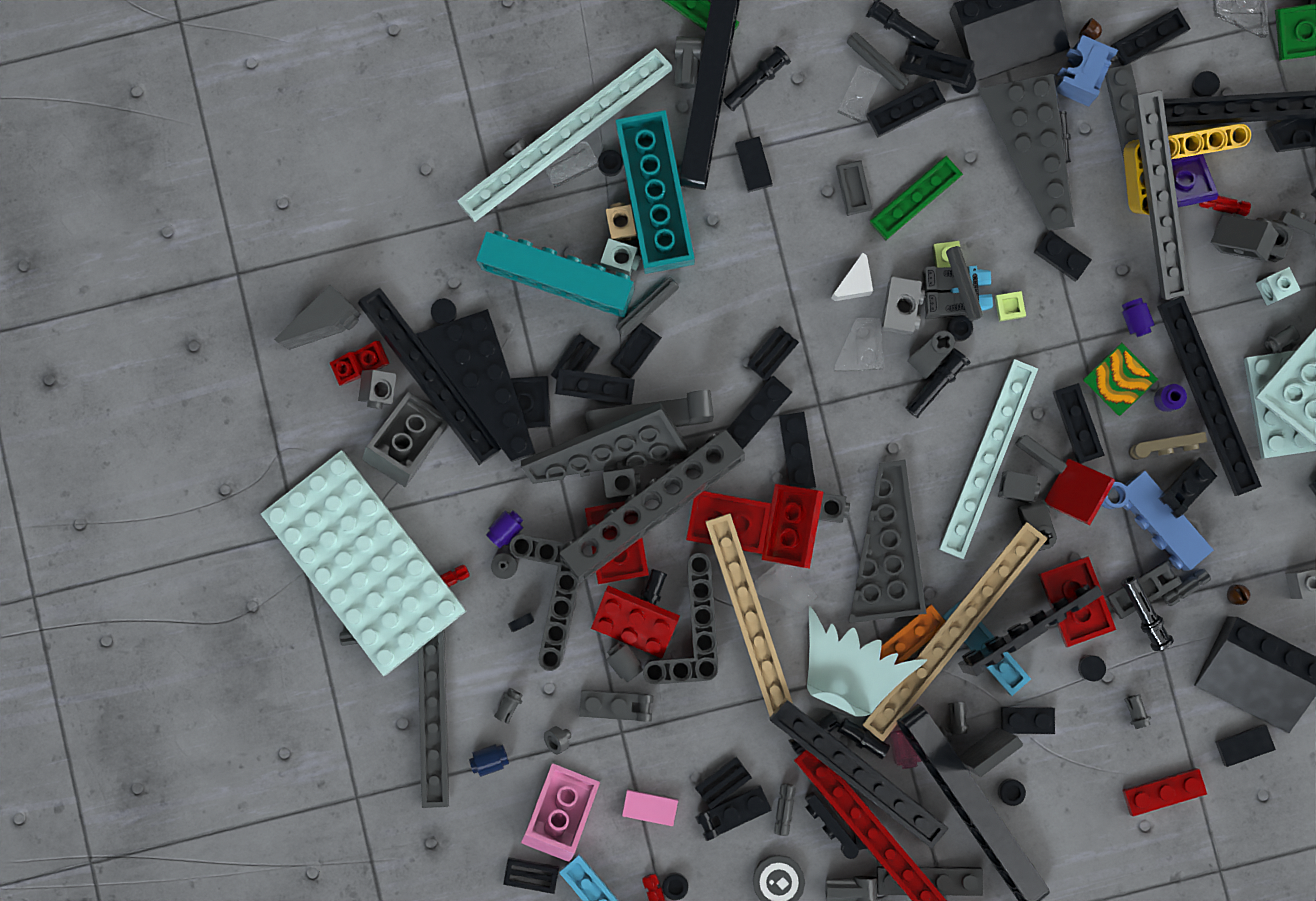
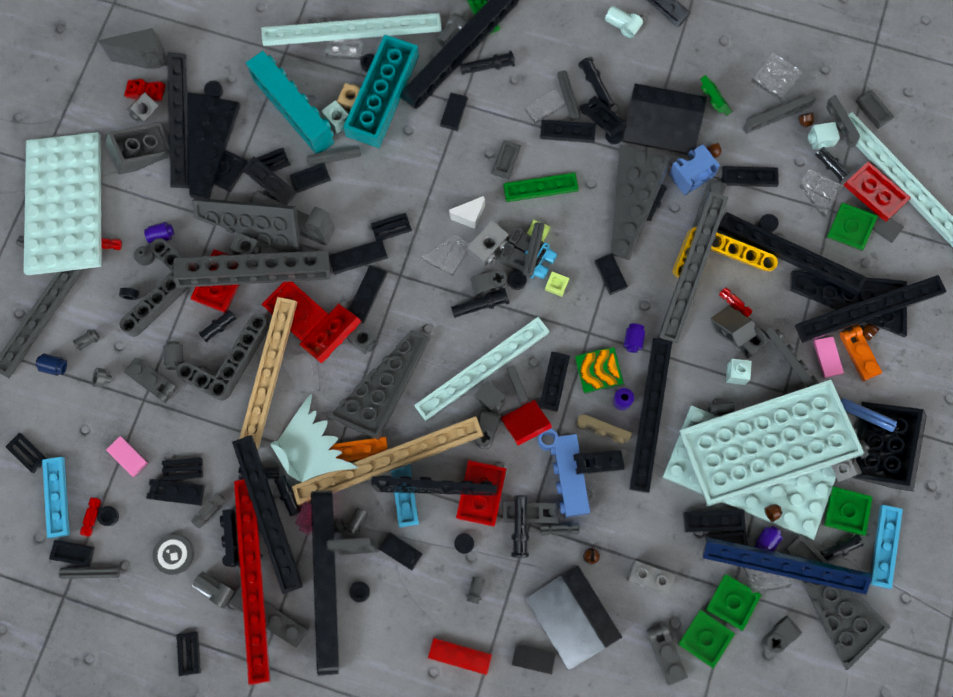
camera: 30 degrees right, 10 degrees down
bright pink slope [521,763,600,862] -> none
red plate [591,585,680,658] -> none
dark purple tile [1171,154,1219,208] -> none

